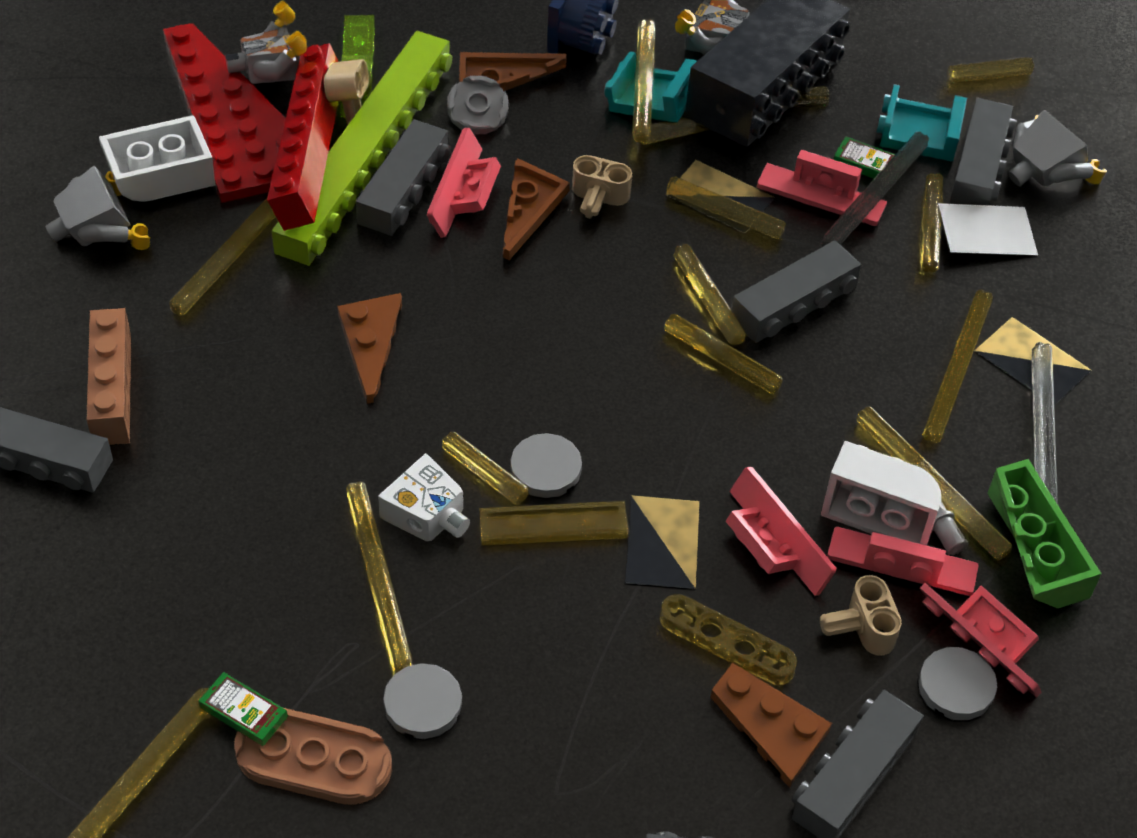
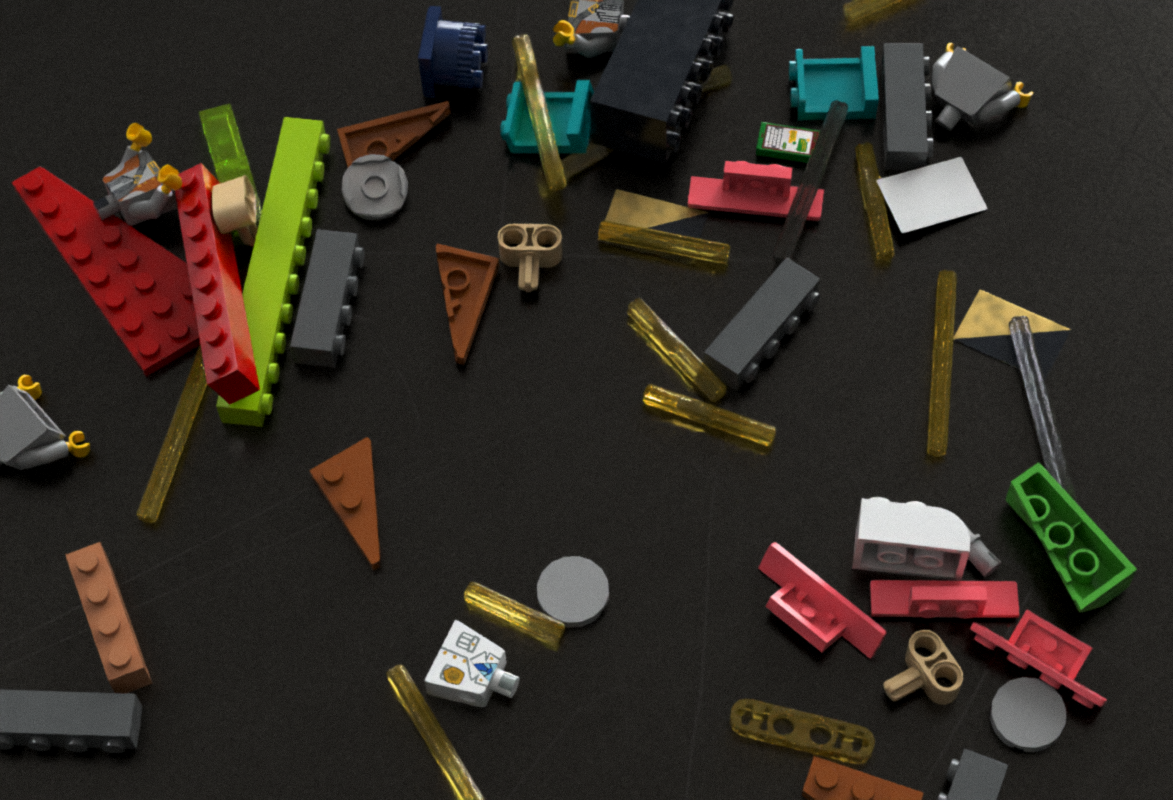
camera: 10 degrees left, 10 degrees up
white brick [99,115,215,201] -> none
coral bracket [427,127,501,238] -> none
clear yellow tile [479,501,629,546] -> none
sticker [625,495,699,589] -> none
clear yellow axle [856,406,1012,561] -> none

